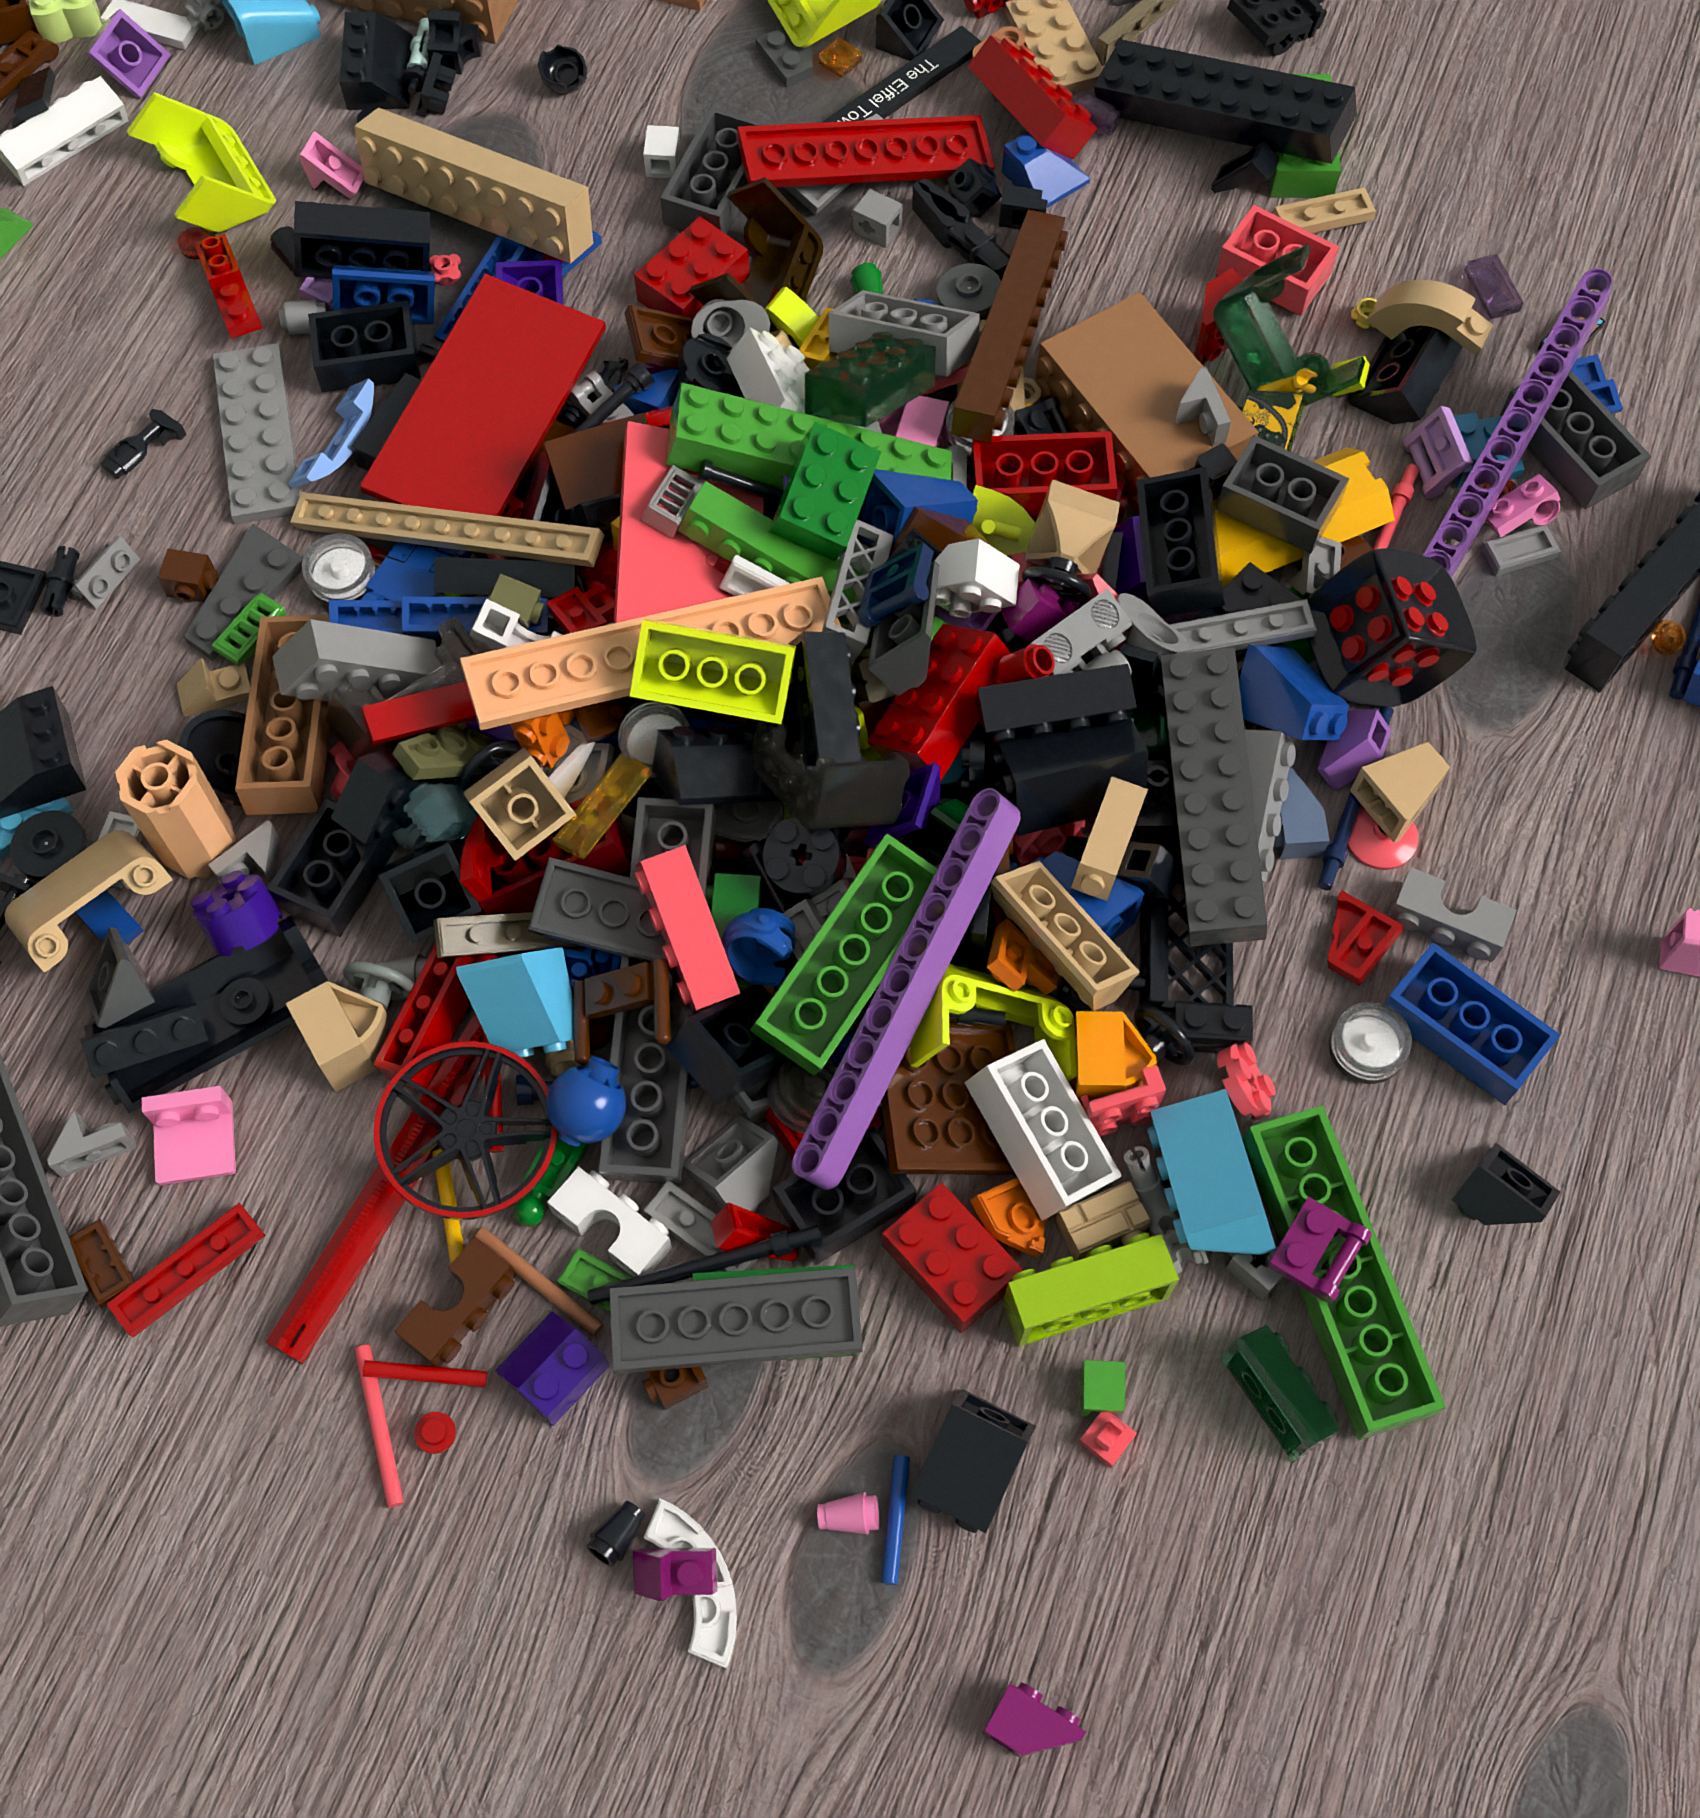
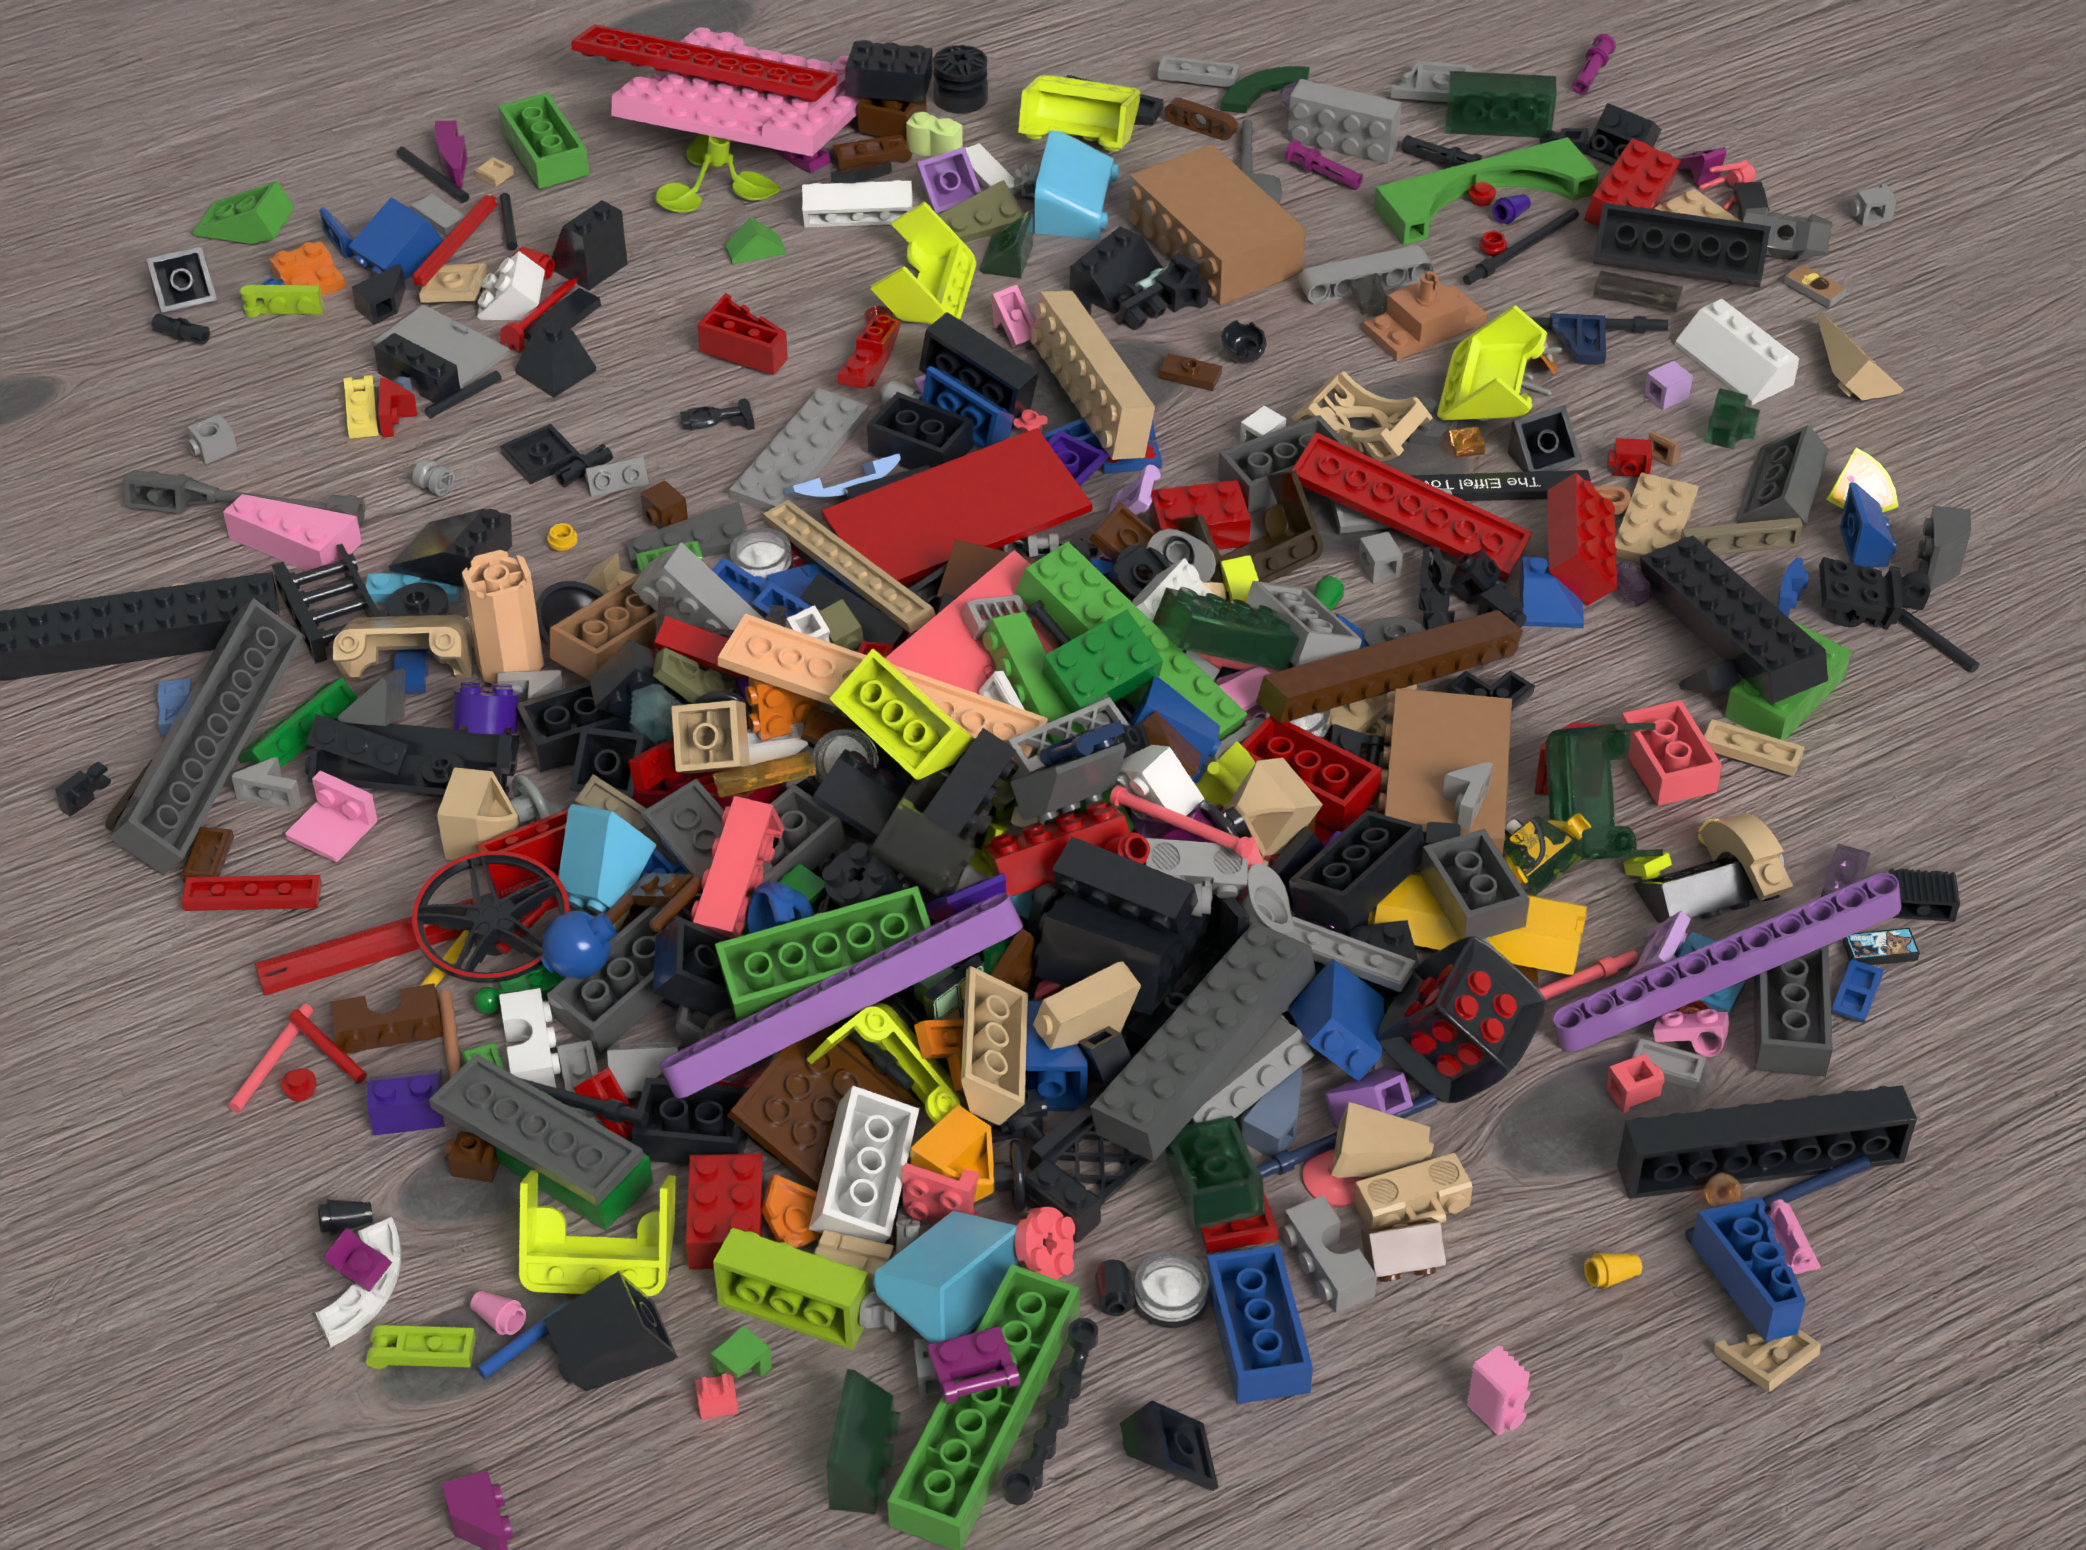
camera: 40 degrees right, 20 degrees down
none -> green fence [237,677,358,768]
none -> lime plate [366,1325,476,1369]
none -> neon yellow windscreen [519,1170,676,1296]
none -> yellow plate [547,523,578,551]
none -> red wedge [697,293,788,375]
none -> olive wing [938,180,1026,243]
none -> clear green slope [979,211,1033,279]
none -> black bar [1002,1318,1098,1505]
none -> black brick [1095,1259,1135,1316]
none -> lavender plate [1108,465,1161,516]
none -> coral bar [1110,785,1254,858]
none -> reddish brown plate [1159,353,1222,391]
none -> clear green brick [1165,1115,1265,1230]
none -> tan fence [1291,371,1432,462]
none -> tan piece [1354,1153,1473,1228]
none -> brick [1361,1217,1446,1282]
none -> black brick [1445,670,1535,712]
none -> yellow cone [1584,1253,1642,1290]
none -> coral brick [1605,1054,1664,1114]
none -> blue slope [1777,557,1809,617]
none -> black brick [1888,868,1960,922]
none -> black bar [1898,608,1980,673]

